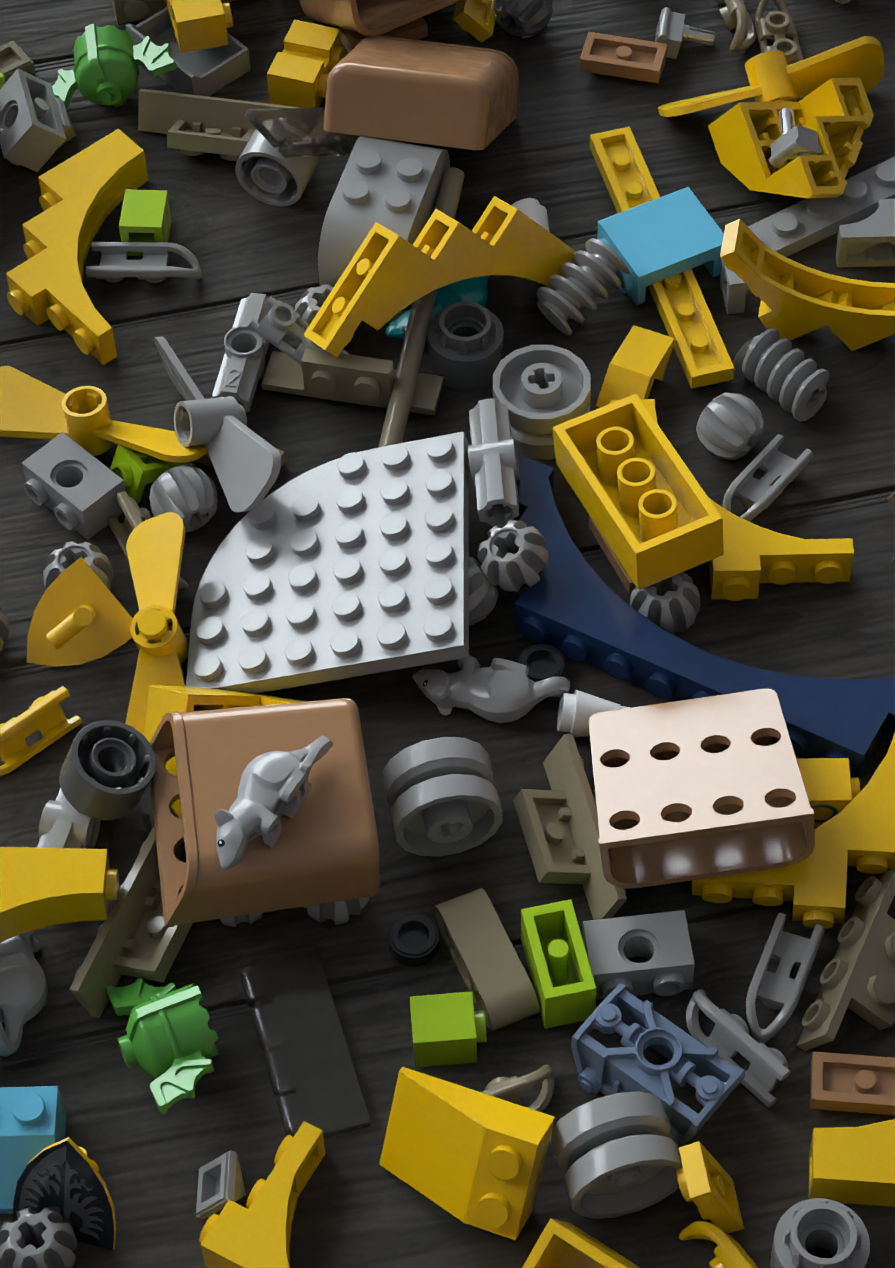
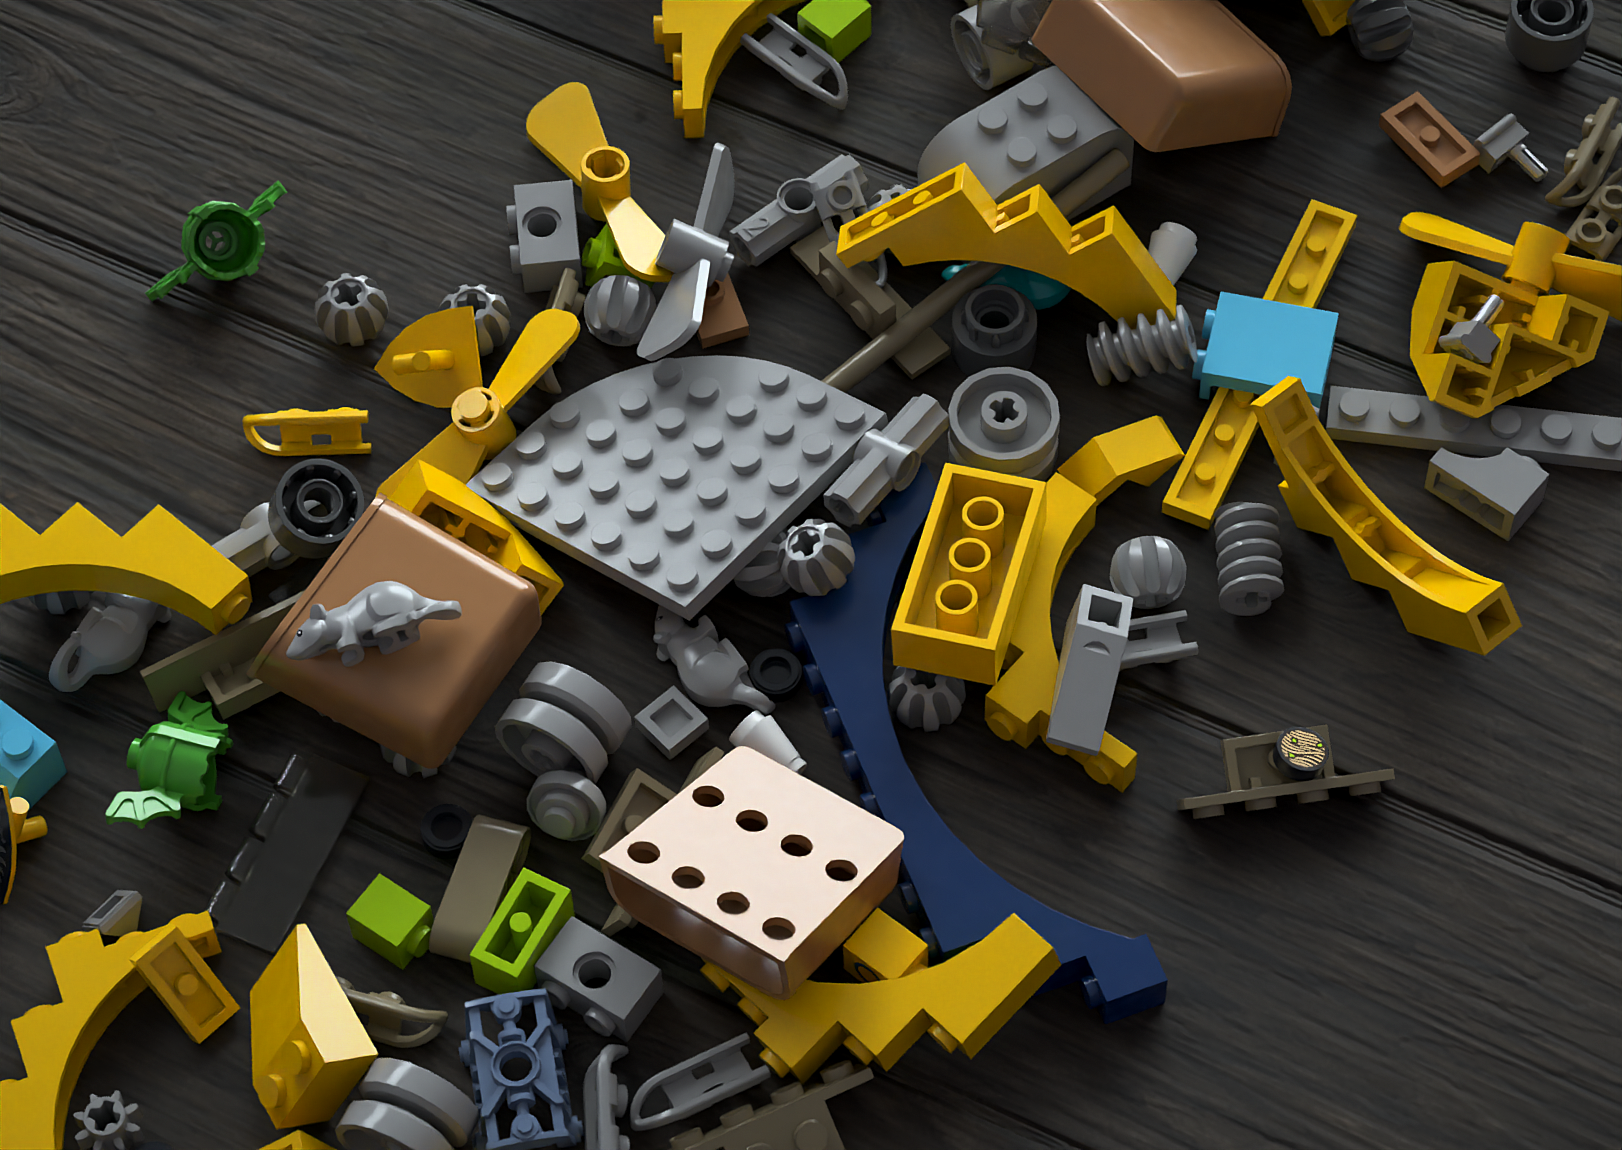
camera: 40 degrees right, 5 degrees up
none -> yellow plate [129,924,240,1044]
none -> light grey plate [527,770,606,841]
none -> light grey plate [634,685,709,760]
none -> light grey slope [1046,584,1134,756]

